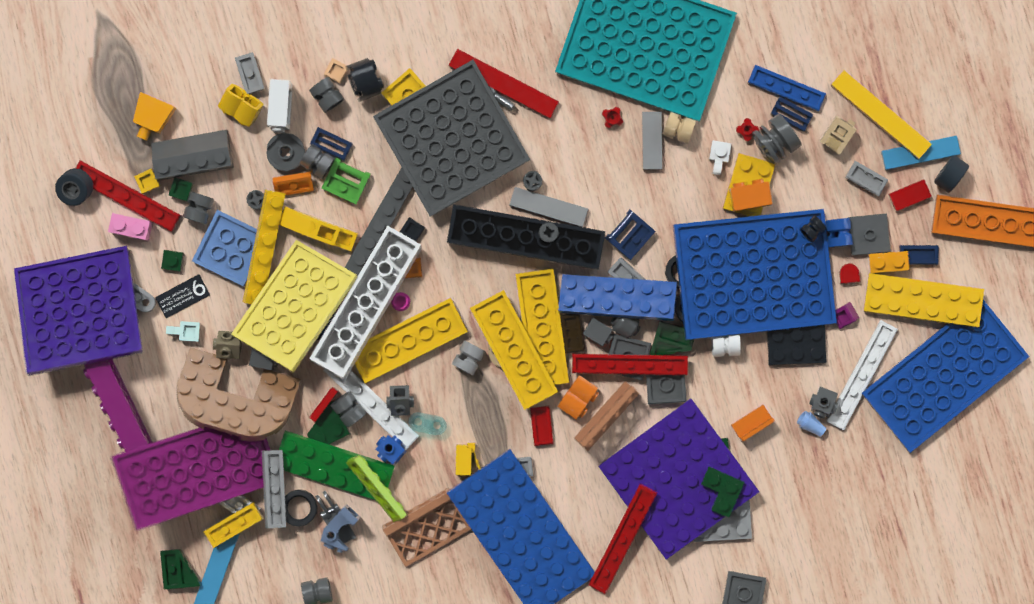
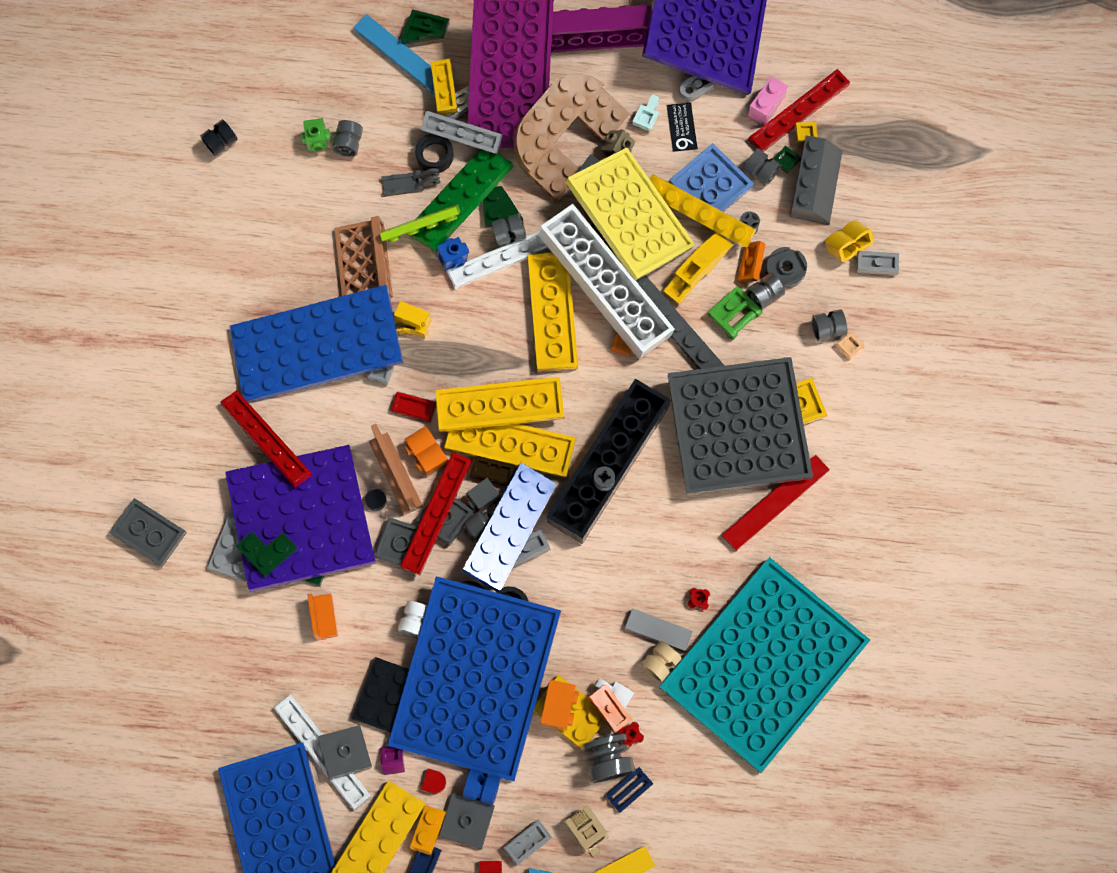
camera: 115 degrees right, 15 degrees down
black wheel [55,168,93,206] -> none
light orange torso [133,92,176,141] -> none
dark green plate [161,250,184,272] -> none
white window [267,79,293,133] -> none
dark blue tile [310,127,353,161] -> none
red tile [310,387,339,422] -> none
sand blue tile [320,505,361,553] -> none
black brick [346,58,384,102] -> none
dark grey brick [386,385,414,416] -> none
dark pink plate [391,292,410,311] -> none
black tile [400,217,425,241] -> none
clear light blue plate [408,412,447,435] -> none
light grey wheel [452,340,486,375] -> none
dark grey bar [489,87,515,111] -> none
light grey tile [509,187,588,227] -> none
dark grey wheel [523,171,542,191] -> none
dark blue plate [605,209,656,260] -> none
dark green wing [649,321,694,355] -> none
blue tile [748,65,826,111] -> none
light blue cone [797,411,826,437] -> none
black wheel [800,216,827,243] -> none
dark grey brick [809,387,839,418] -> none
none -> dark grey plate [317,725,372,780]
none -> black tile [365,489,387,511]
none -> plate [587,684,632,733]

